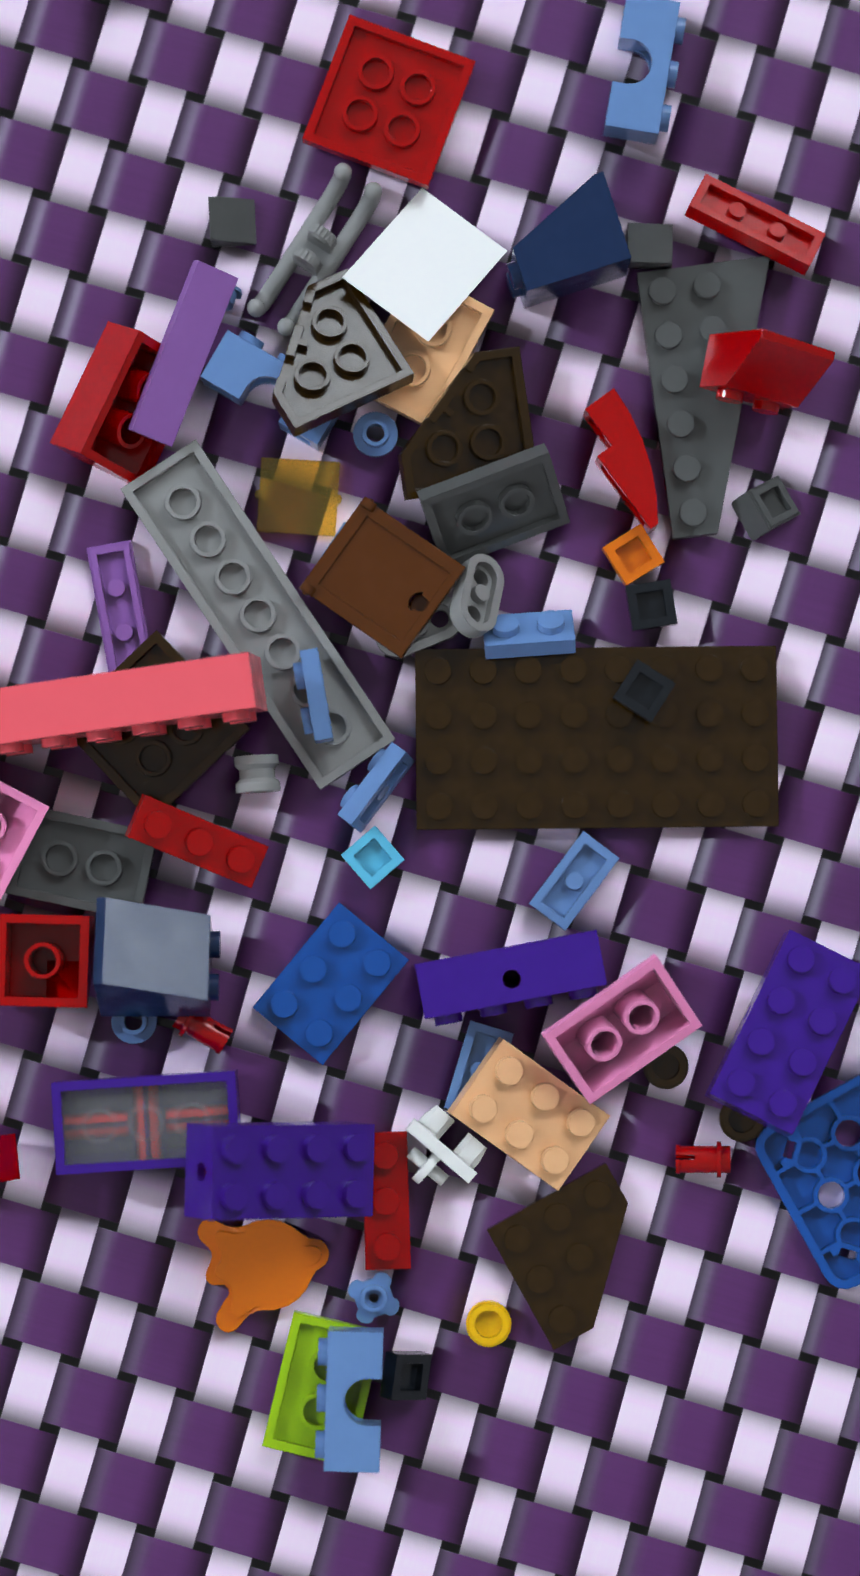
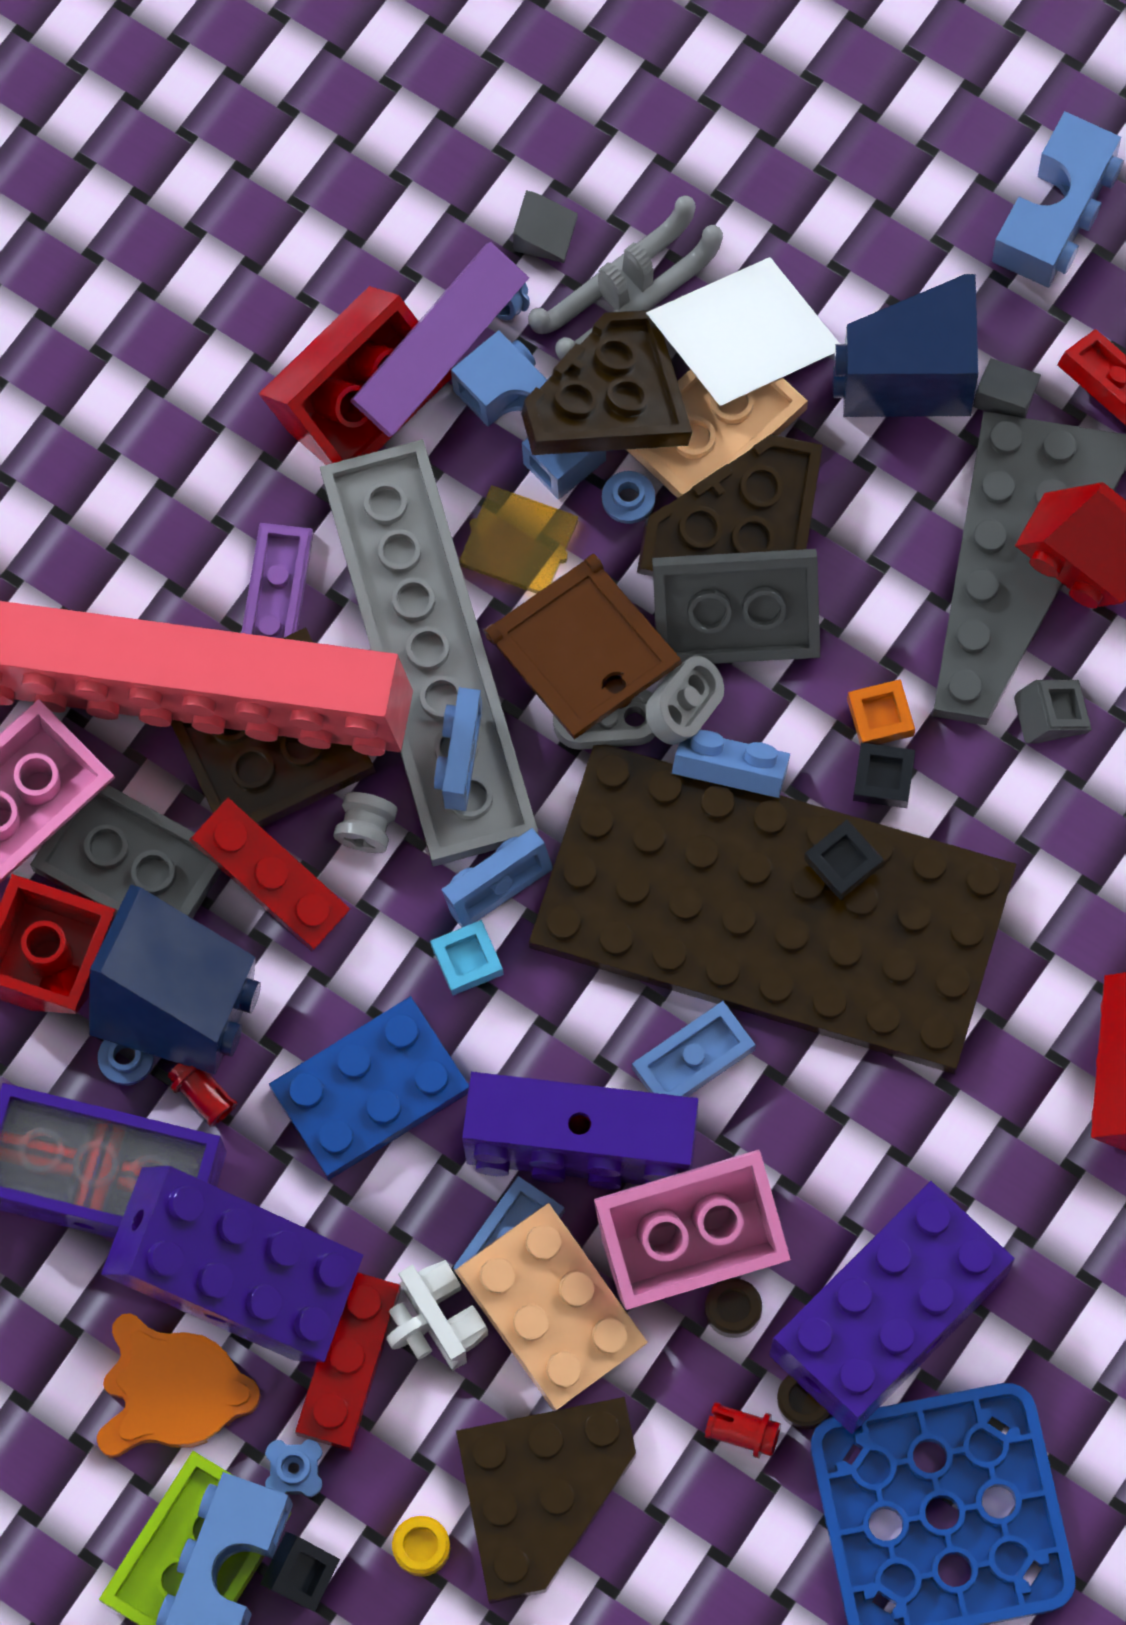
camera: 25 degrees right, 15 degrees down
red plate [302,14,476,190] -> none
red slope [583,388,658,534] -> none

